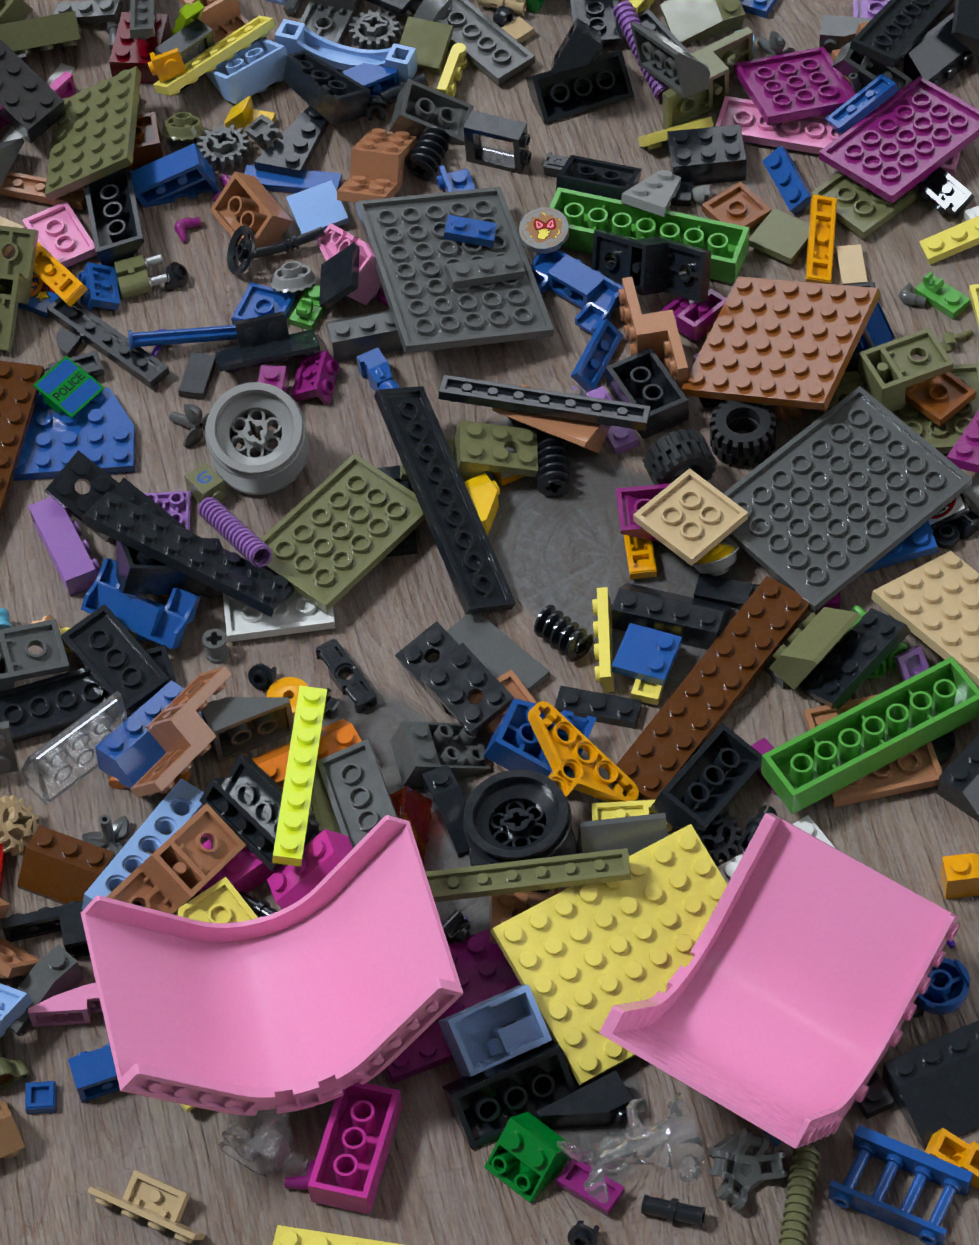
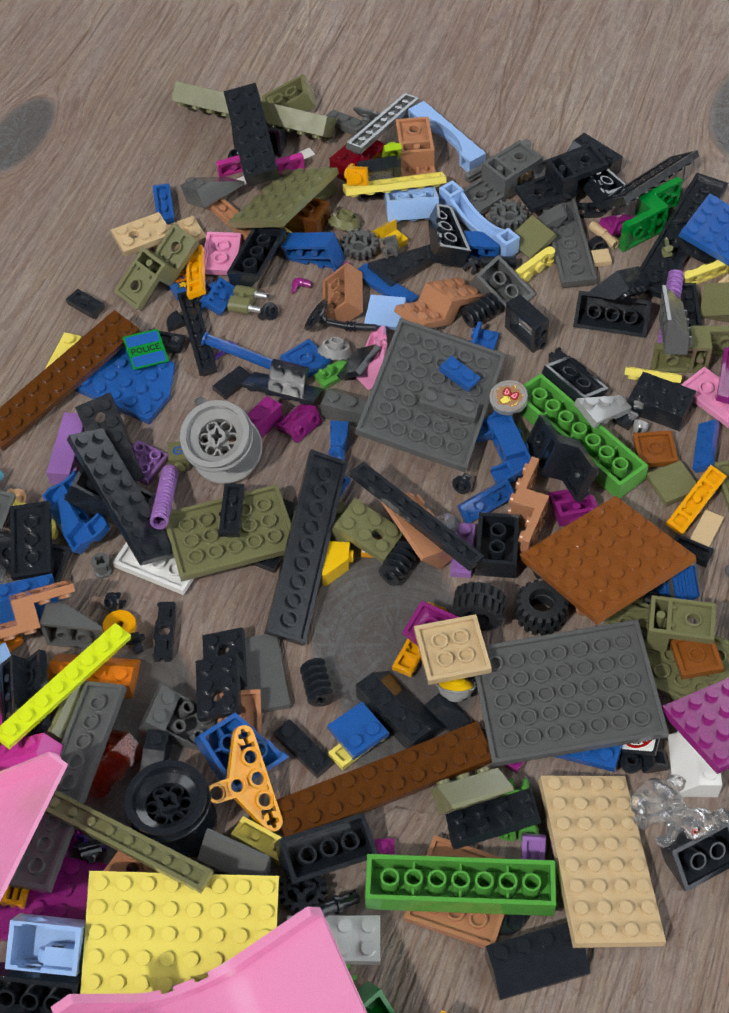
camera: 30 degrees right, 0 degrees up
light yellow plate [592,587,614,693] -> none
none -> black plate [219,483,245,537]
none -> black plate [452,473,472,494]

